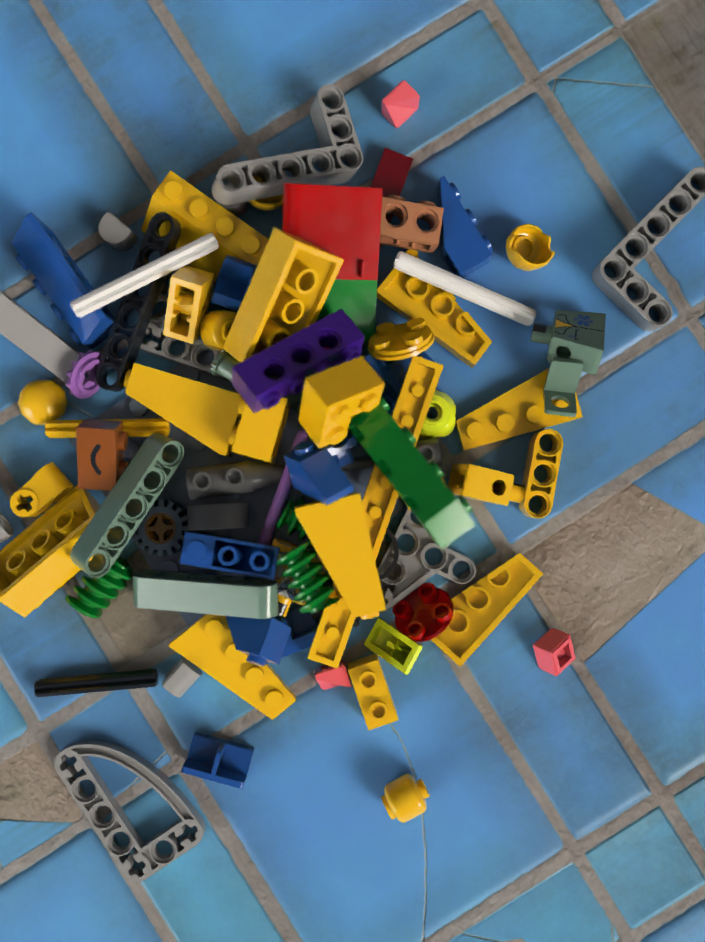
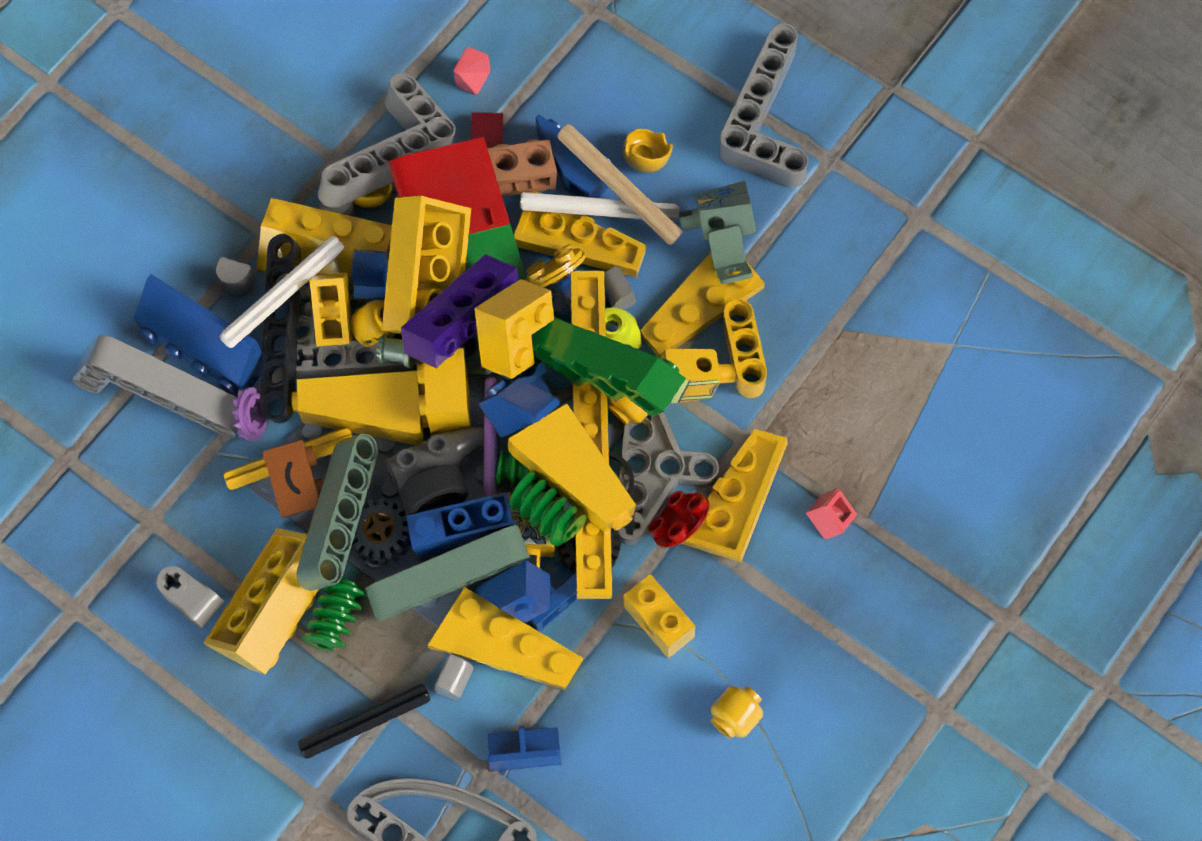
camera: 15 degrees left, 20 degrees down
yellow piece [10,462,74,517] -> none
yellow hair [18,379,68,425] -> none
coral slope [315,659,352,690] -> none
neon yellow slope [364,618,423,675] -> none
none -> tan axle [557,124,682,245]
none -> light grey brick [604,266,637,309]

